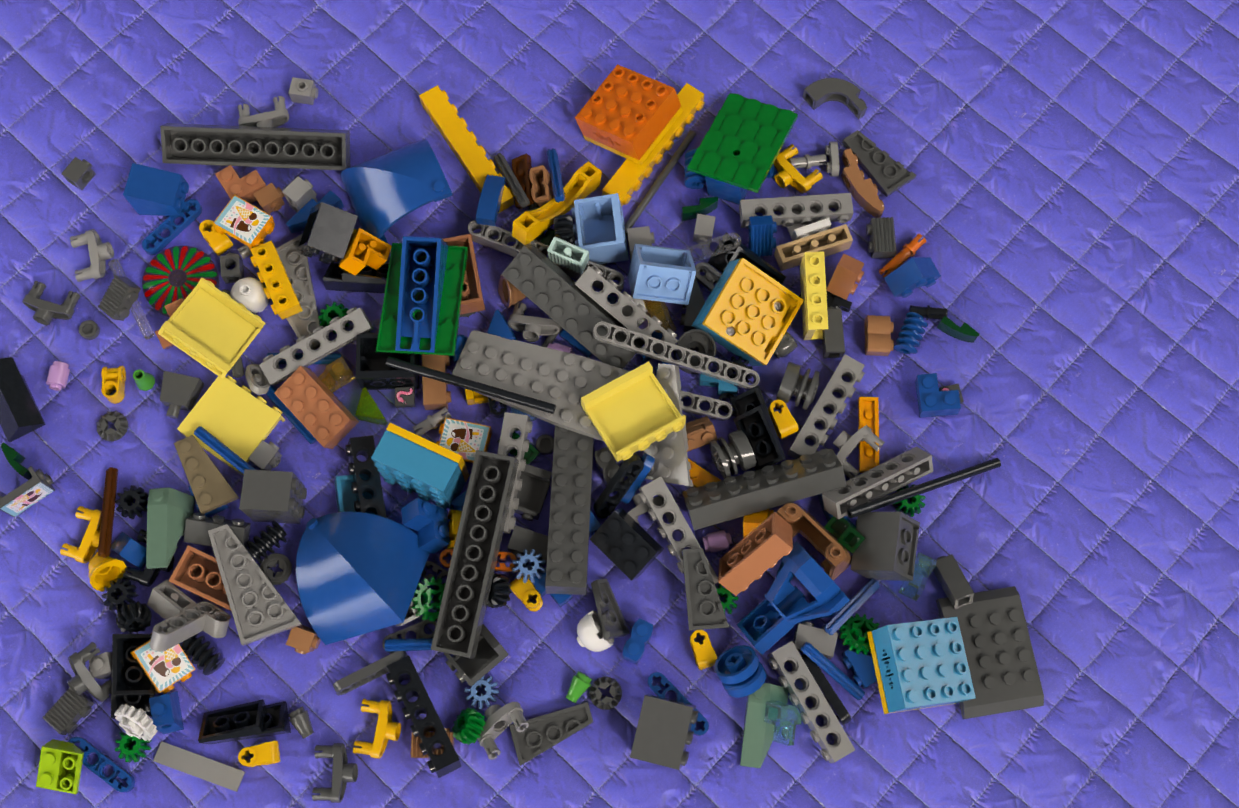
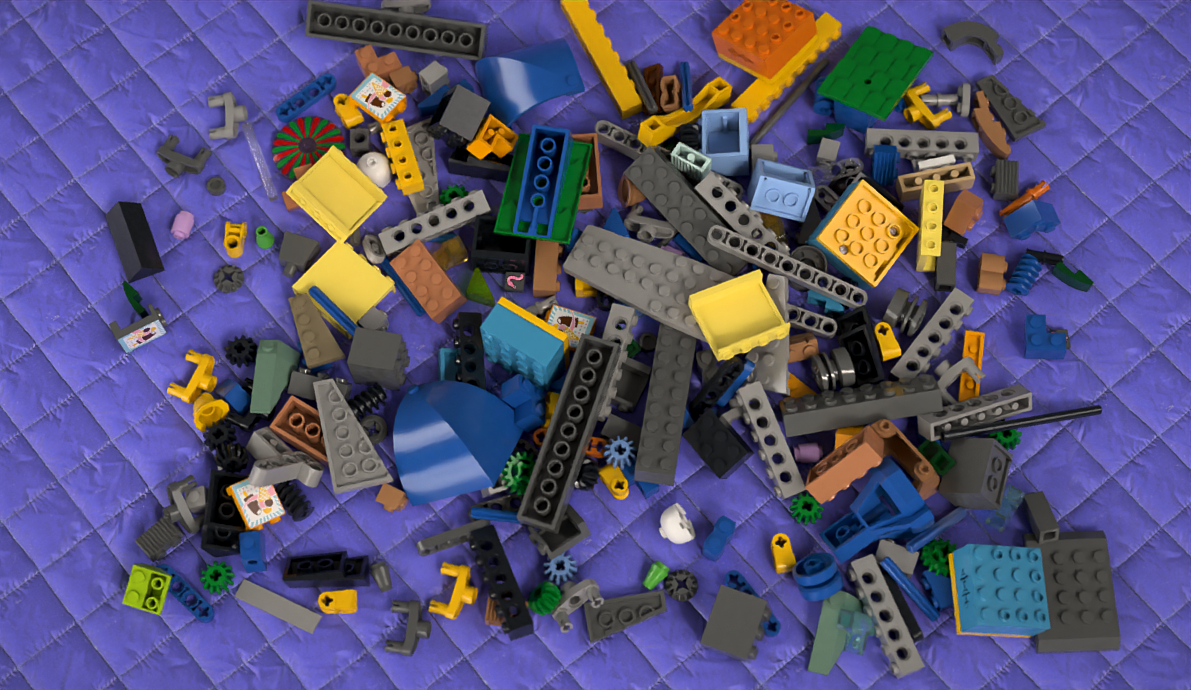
camera: 10 degrees right, 5 degrees down
dark grey brick [61,157,95,190] -> none
dark grey brick [98,275,141,321] -> none
reddish brown axle [98,467,118,558] -> none
white gear [114,704,158,741] -> none
blue slope [123,163,189,216] -> none
black piece [386,356,556,414] -> none
blue slope [475,175,506,226] -> none
dark grey wing [591,578,630,640] -> none
dark grey wing [682,548,729,631] -> none
dark grey piece [773,332,798,359] -> none

